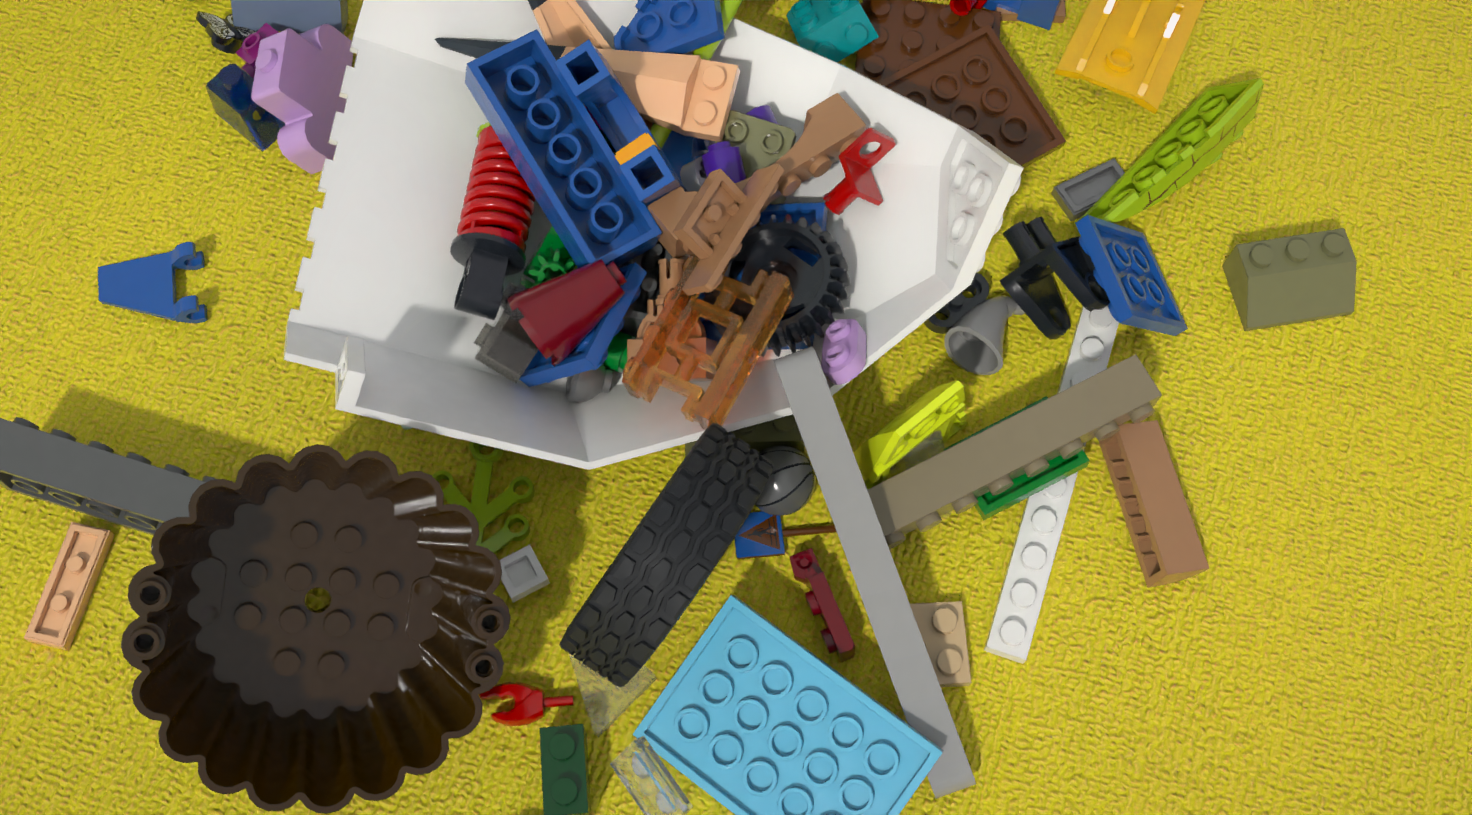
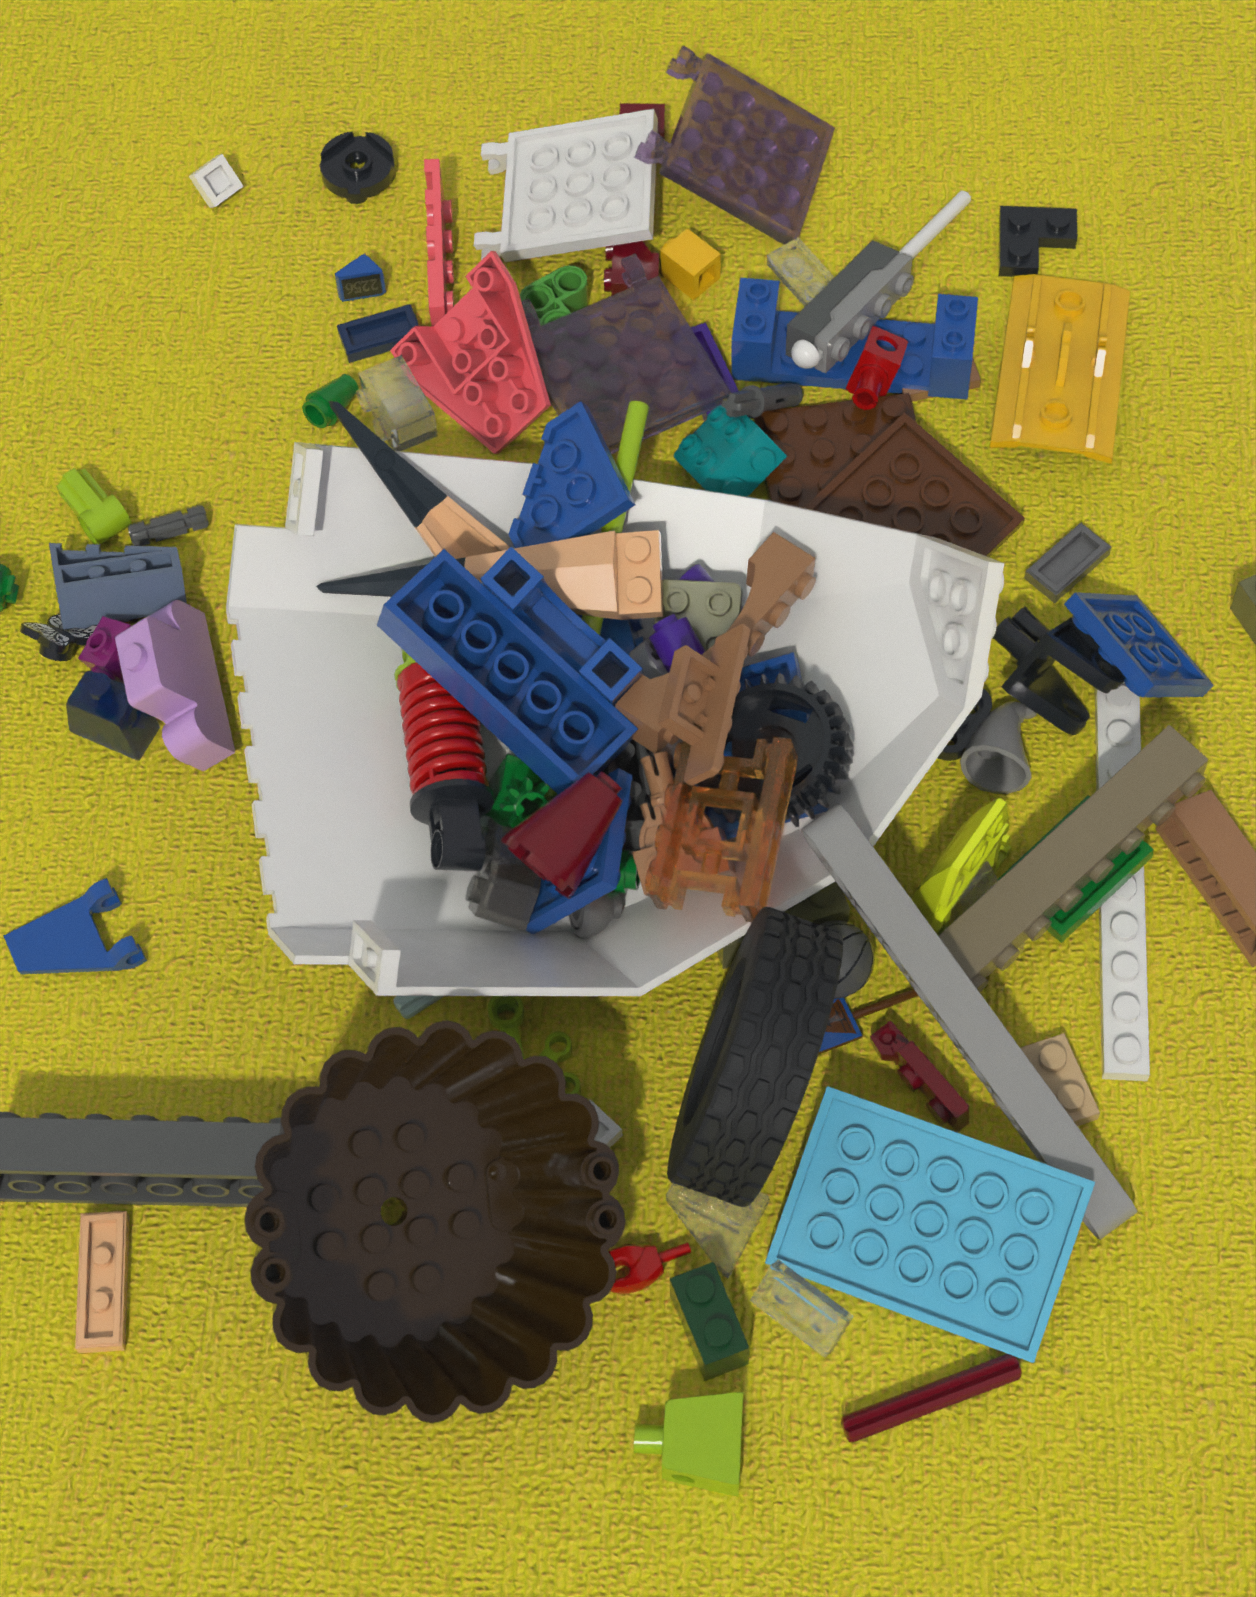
camera: 10 degrees left, 5 degrees down
light orange tile [615,133,660,165] -> none
lavender plate [821,319,867,385] -> none
red bracket [823,128,896,215] -> none
lime wedge [1075,78,1264,225] -> none

